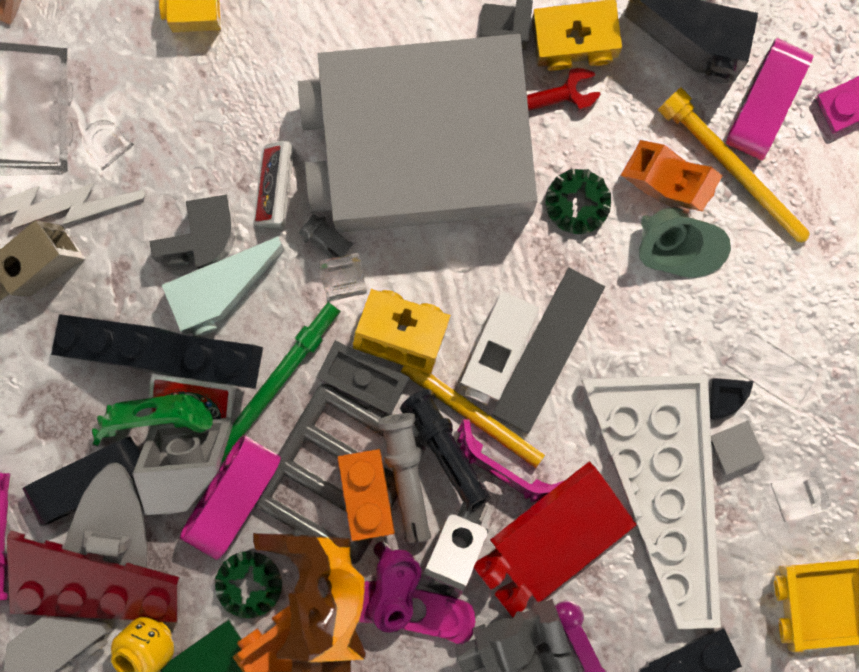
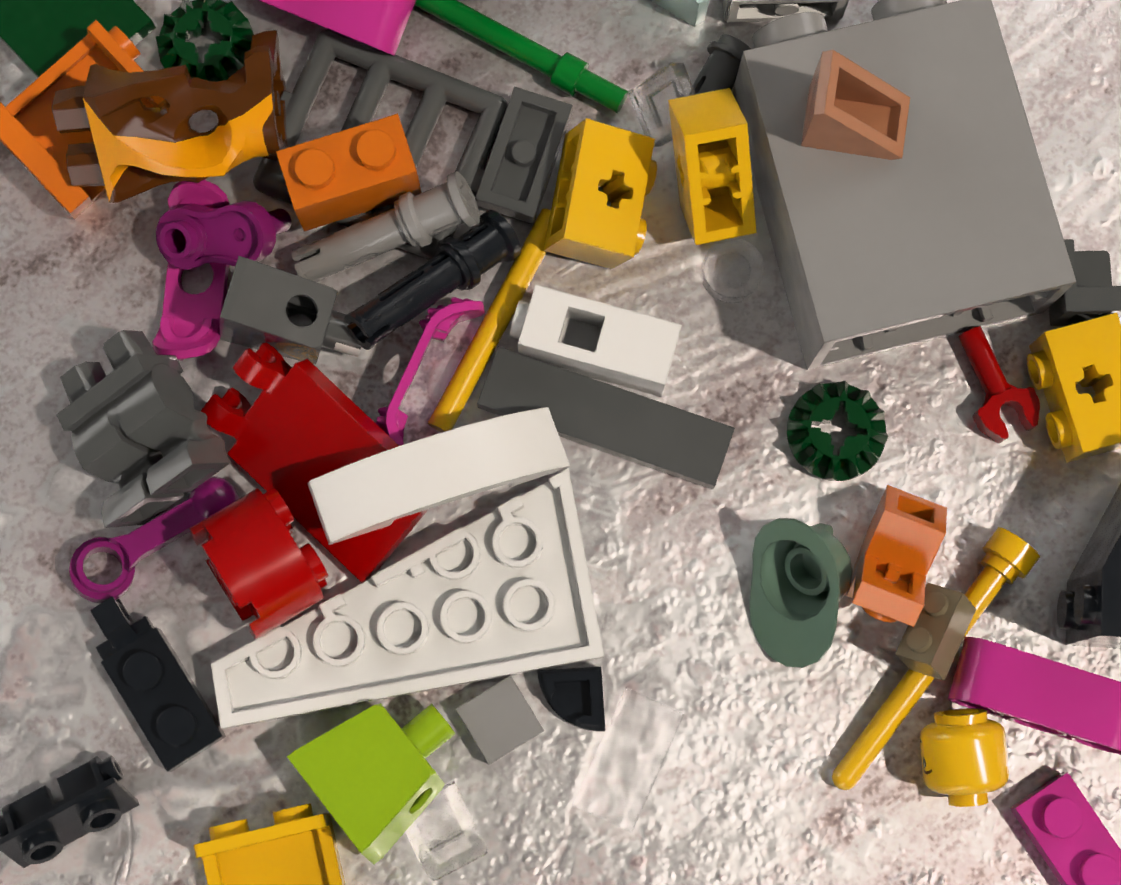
camera: 80 degrees right, 5 degrees down
none -> red brick [189,488,328,640]
none -> lime torso [287,703,456,865]
none -> white slope [308,407,570,545]
none -> yellow brick [668,88,757,245]
none -> nougat slope [801,50,910,160]
none -> dark tan piece [895,582,976,681]
none -> yellow head [920,708,1009,807]

